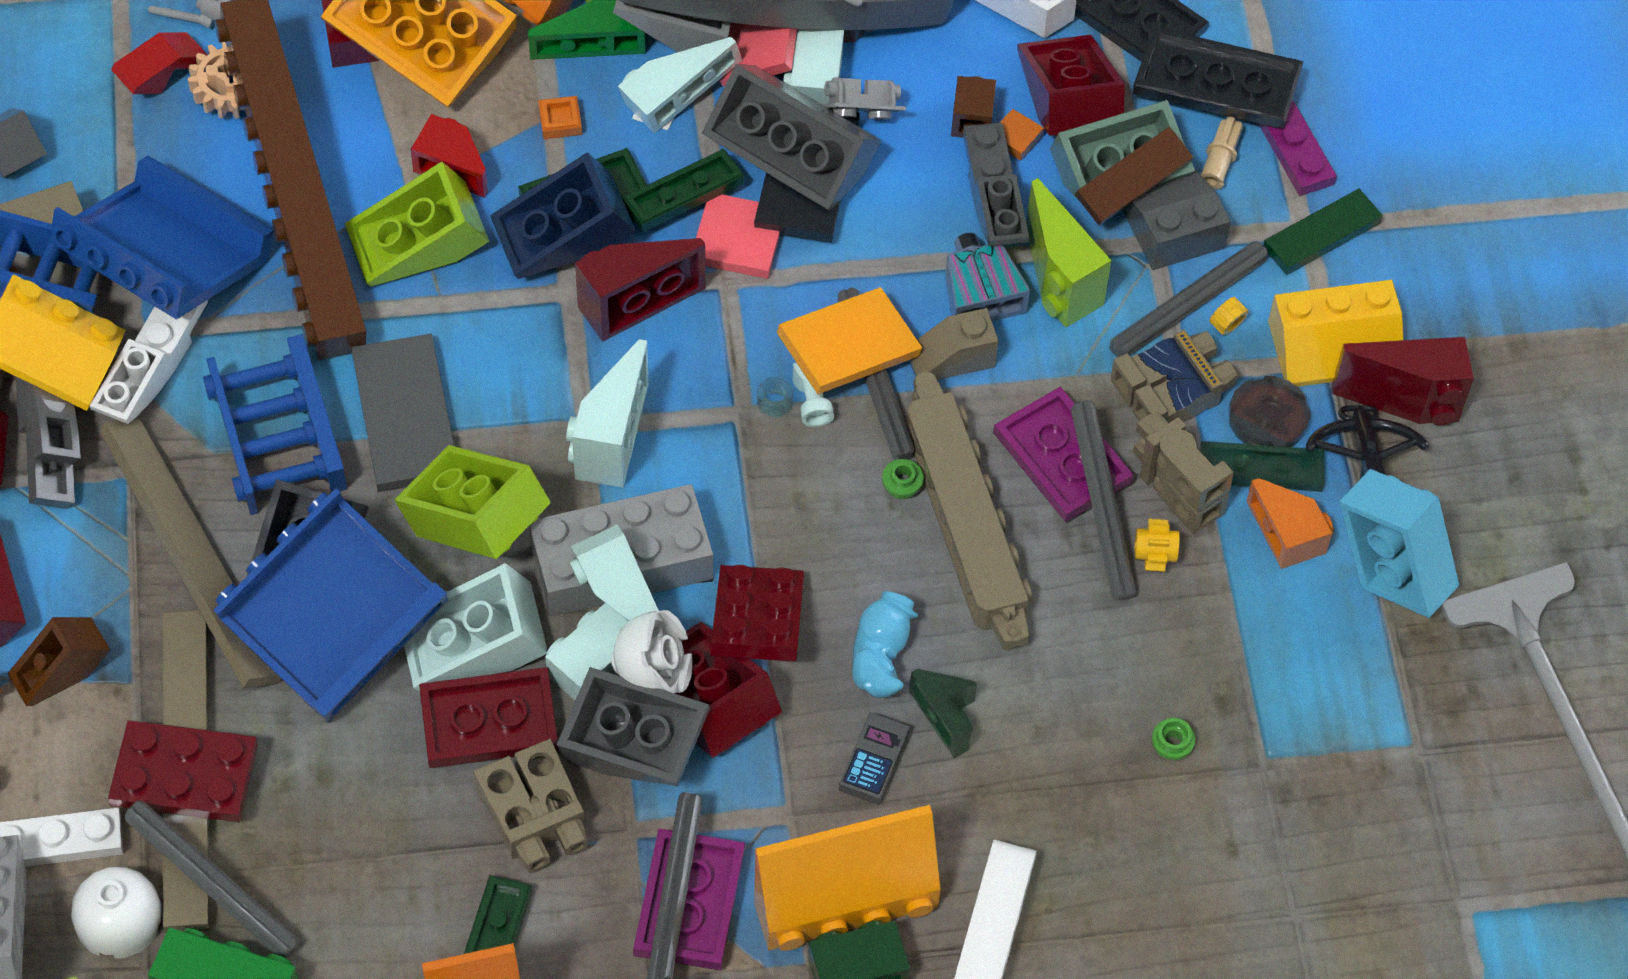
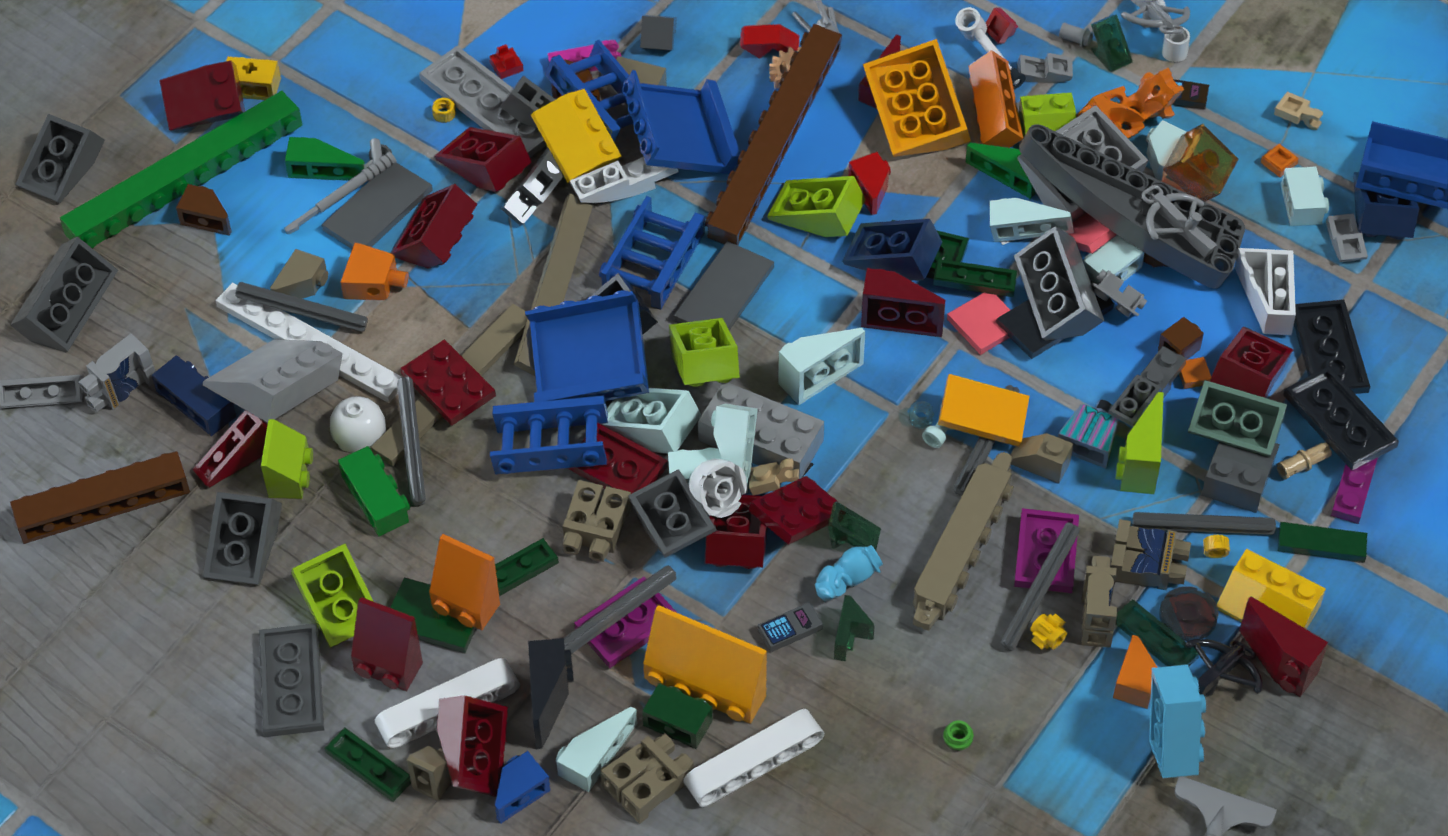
camera: 45 degrees right, 5 degrees down
reddish brown slope [7,617,110,706] -> none
orange tile [538,96,582,139] -> none
bright green plate [882,459,924,499] -> none
reddish brown tile [1075,126,1194,226] -> none
none -> blue fence [490,396,608,475]
none -> tan plate [749,458,799,496]
none -> clear green slope [828,501,881,550]

